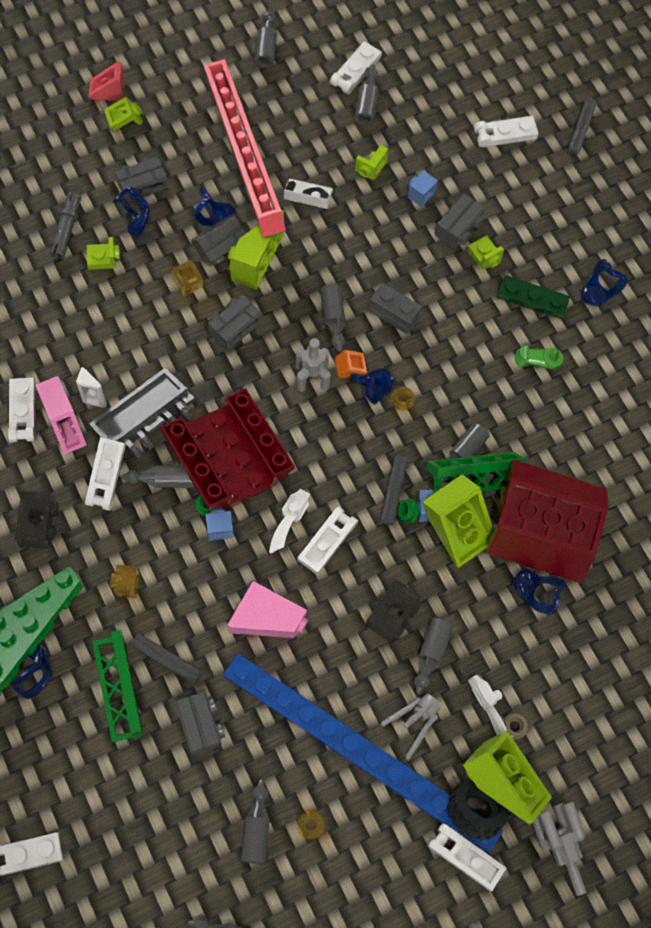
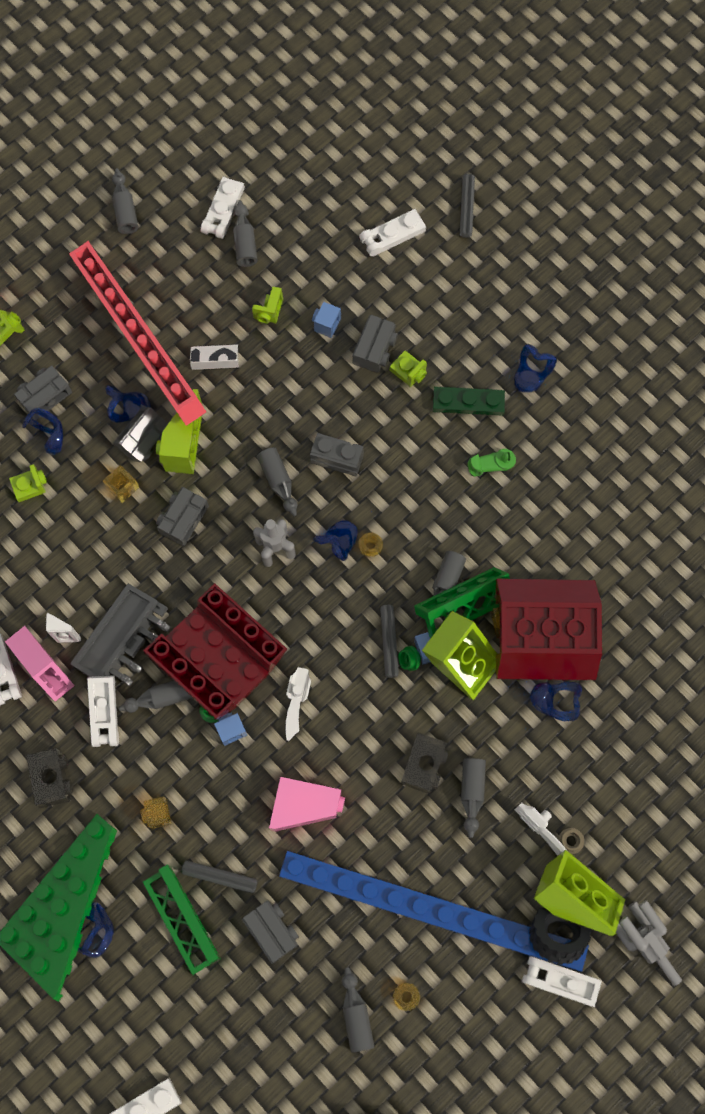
camera: 10 degrees left, 5 degrees up
white plate [297,506,358,575] -> none
orange slope [335,350,367,378] -> none
light grey plant [381,694,441,760] -> none

